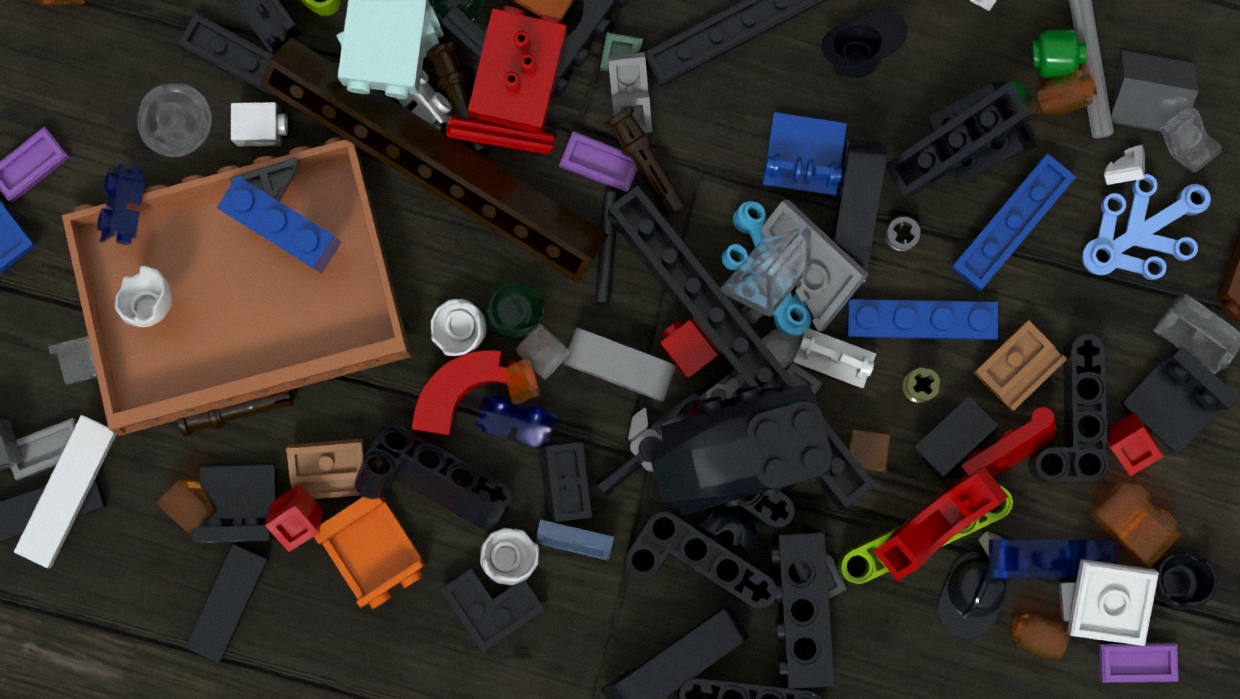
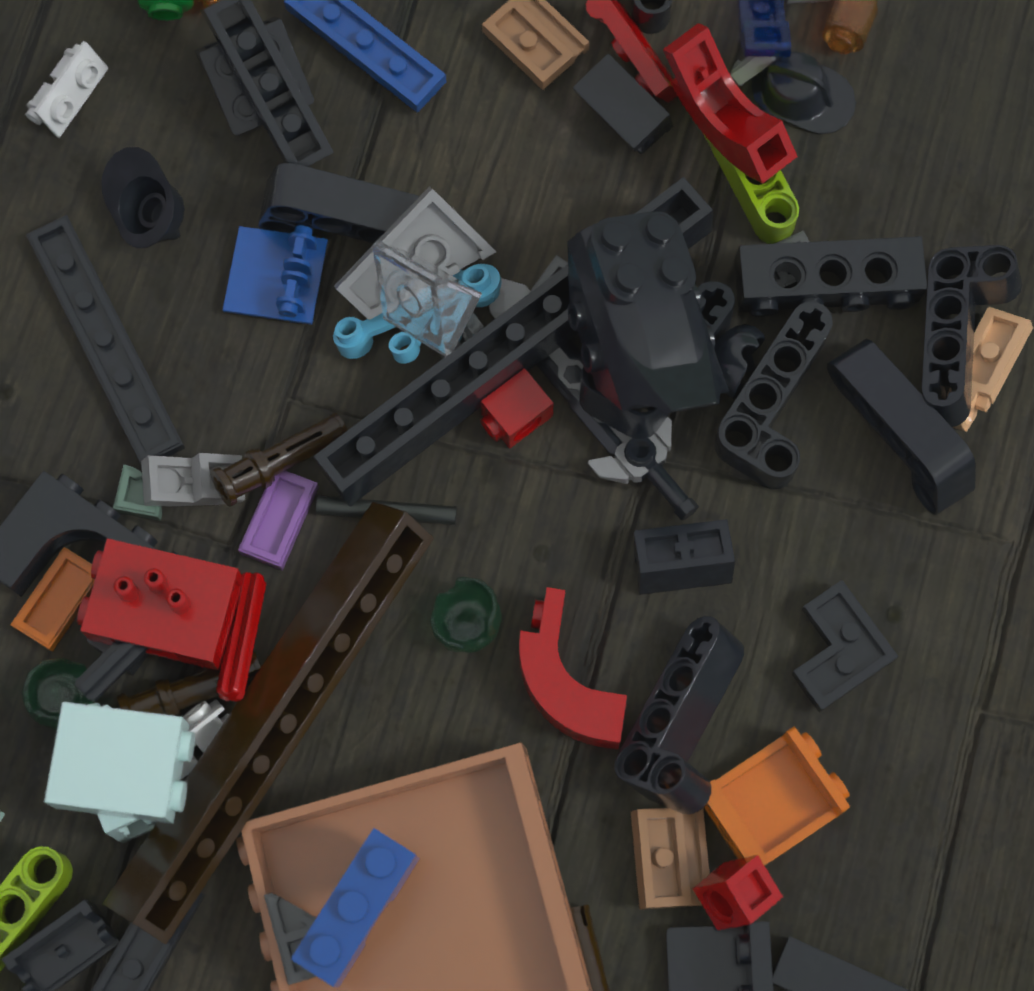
camera: 90 degrees left, 10 degrees down
white brick [231,102,288,147] -> none
white hair [430,299,487,356] -> none
clear blue hinge [476,396,557,448] -> none
white hair [480,528,539,585] -> none
clear orange slope [503,359,541,405] -> none
clear bracket [516,324,571,380] -> none
sand blue tile [536,519,614,560] -> none
light grey beam [562,328,677,402] -> none
white hinge [793,328,876,389] -> none
blue plate [847,299,998,340] -> none
clear orange tile [849,430,890,472] -> none
flat silver bush [885,217,920,252] -> none
olive bush [902,367,940,403] -> none

